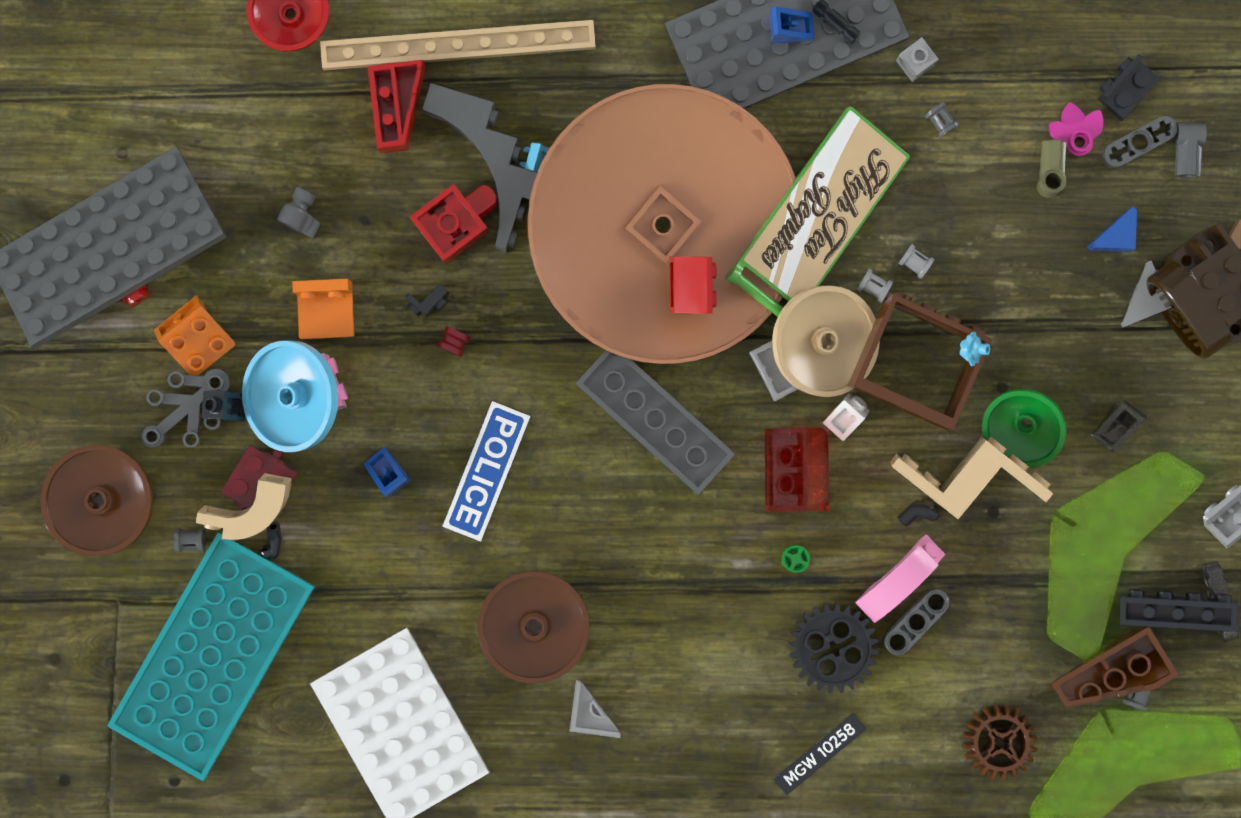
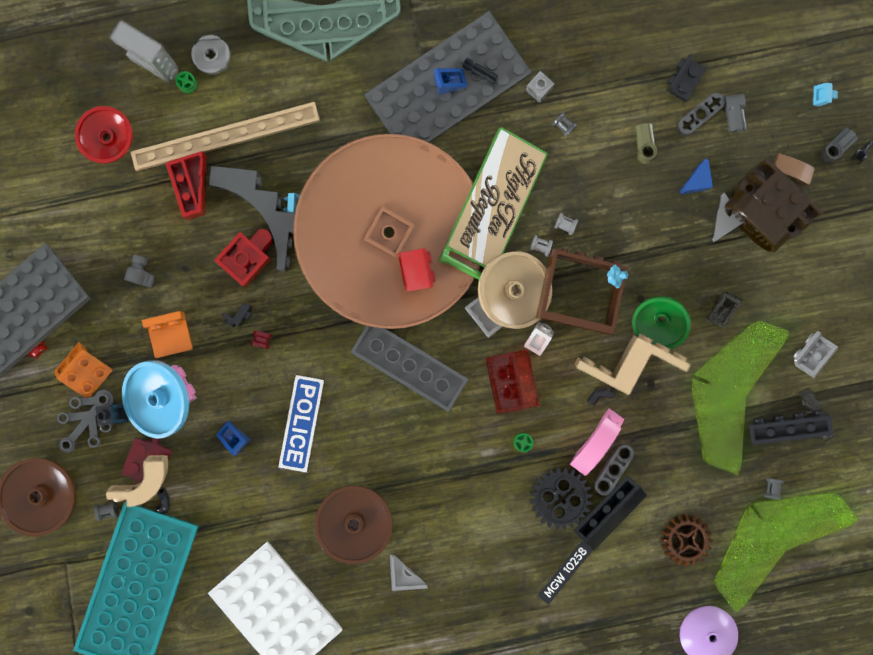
camera: 25 degrees left, 0 degrees up
dark pink plate [1049,102,1103,156] -> none
reddish brown wedge [1051,626,1179,708] -> none
none -> black brick [574,475,648,551]

